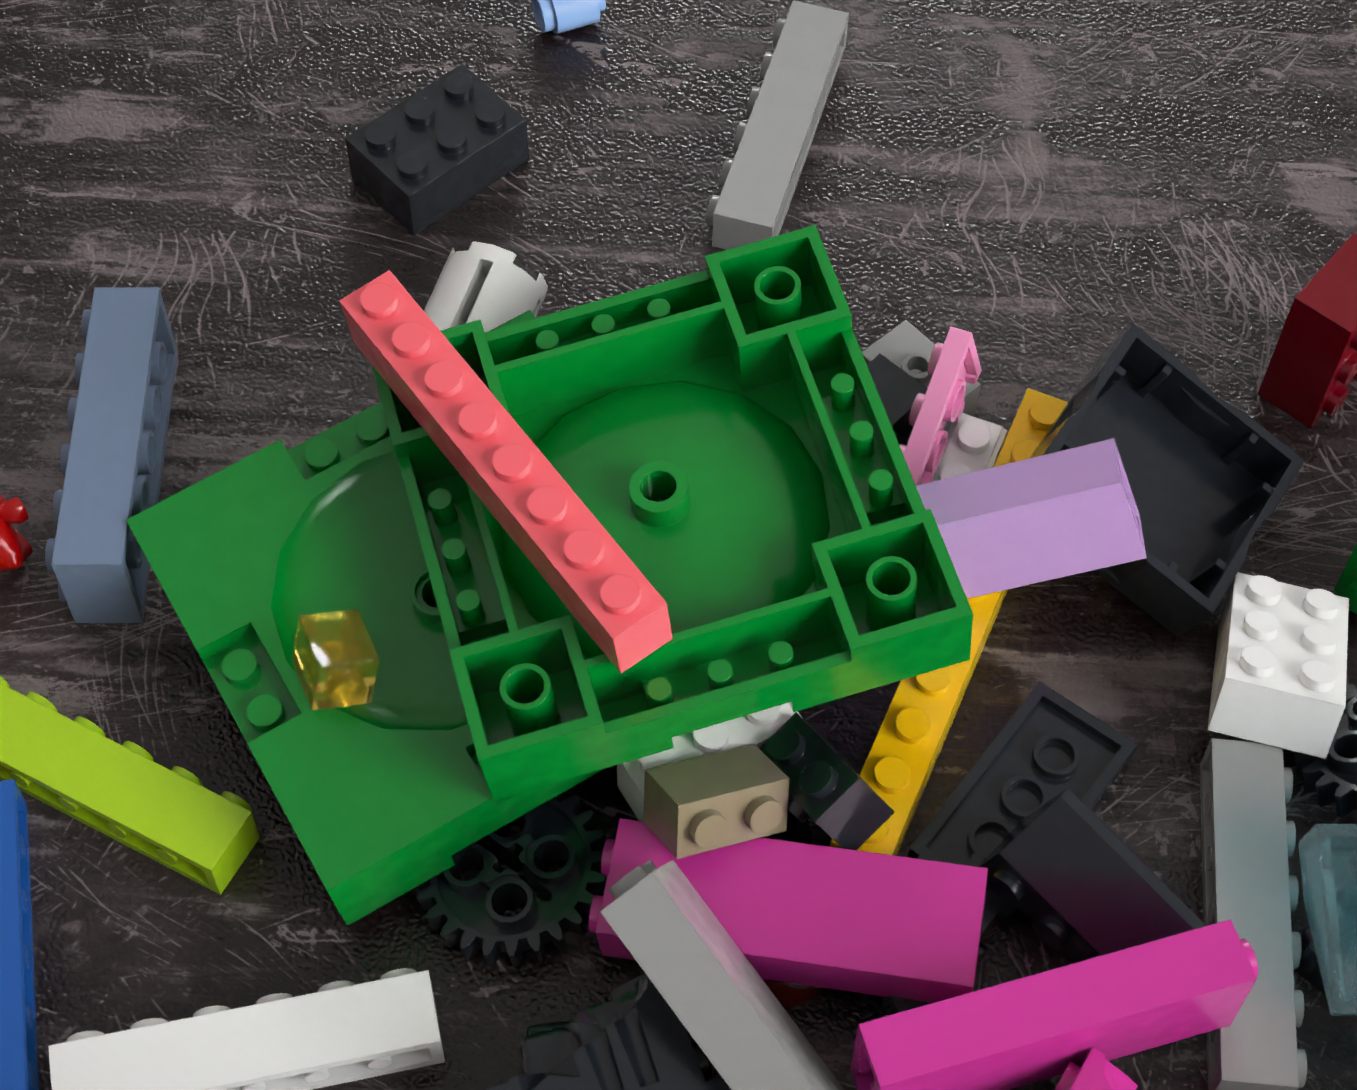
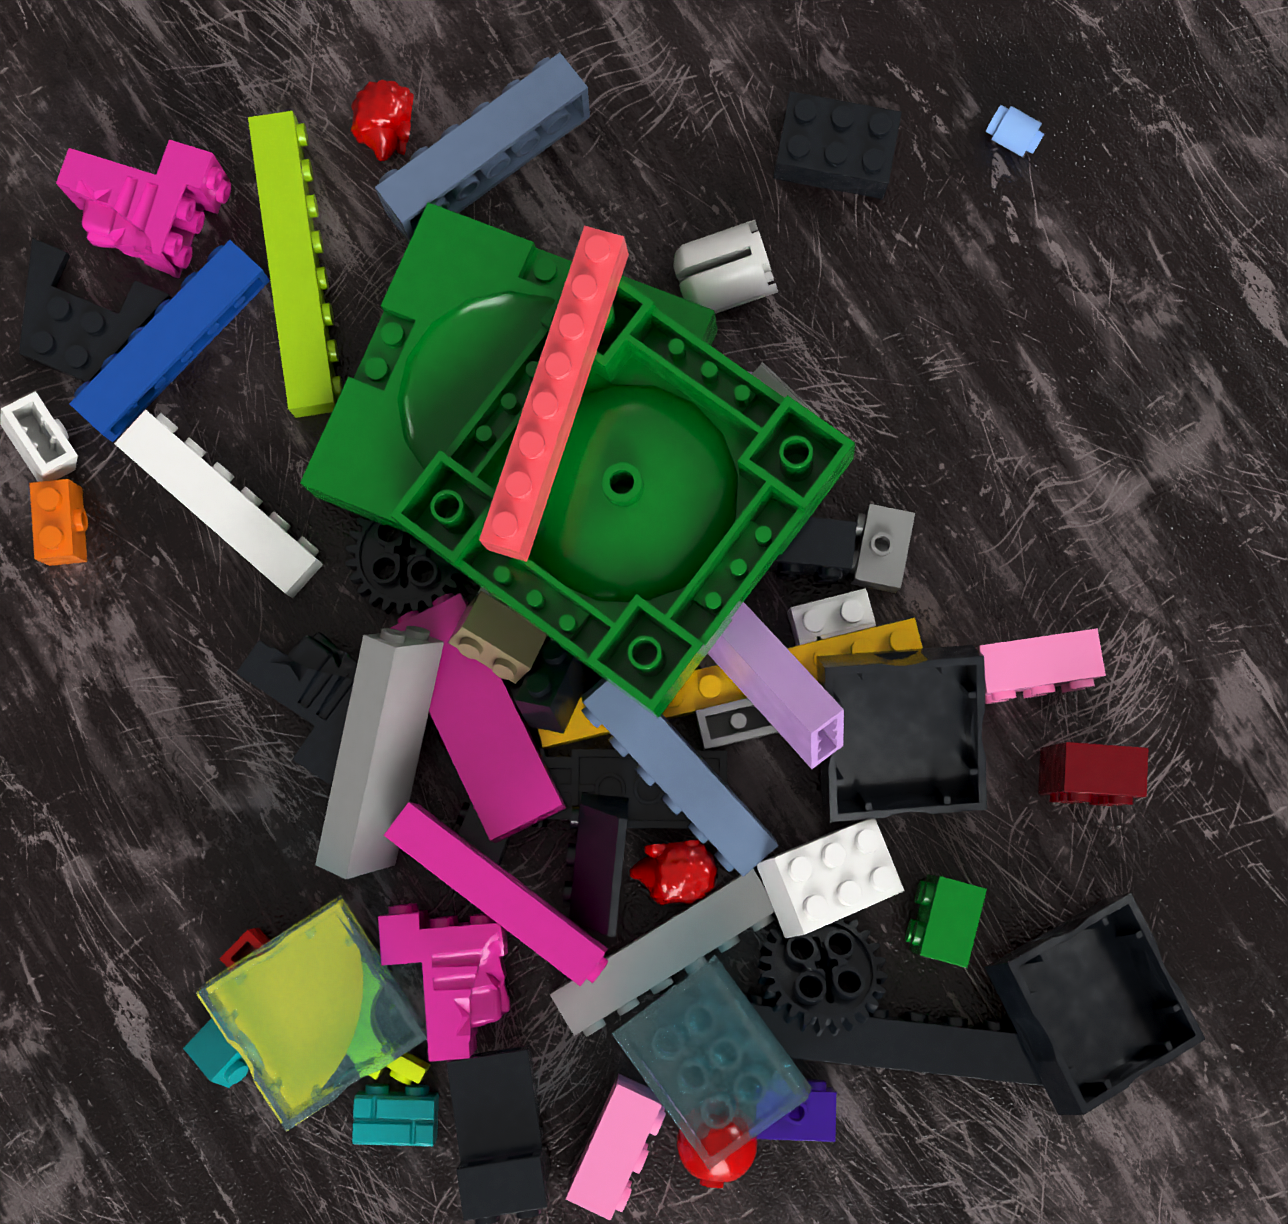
camera: 55 degrees right, 25 degrees up
clear yellow brick [292,609,380,710] -> none
light grey brick [706,0,849,250] -> none
bright pink wing [899,326,982,486] -> none
none -> sand blue brick [581,677,779,877]
none -> red animal [629,840,718,905]
none -> light grey brick [694,698,779,750]
none -> bright pink brick [976,628,1106,704]

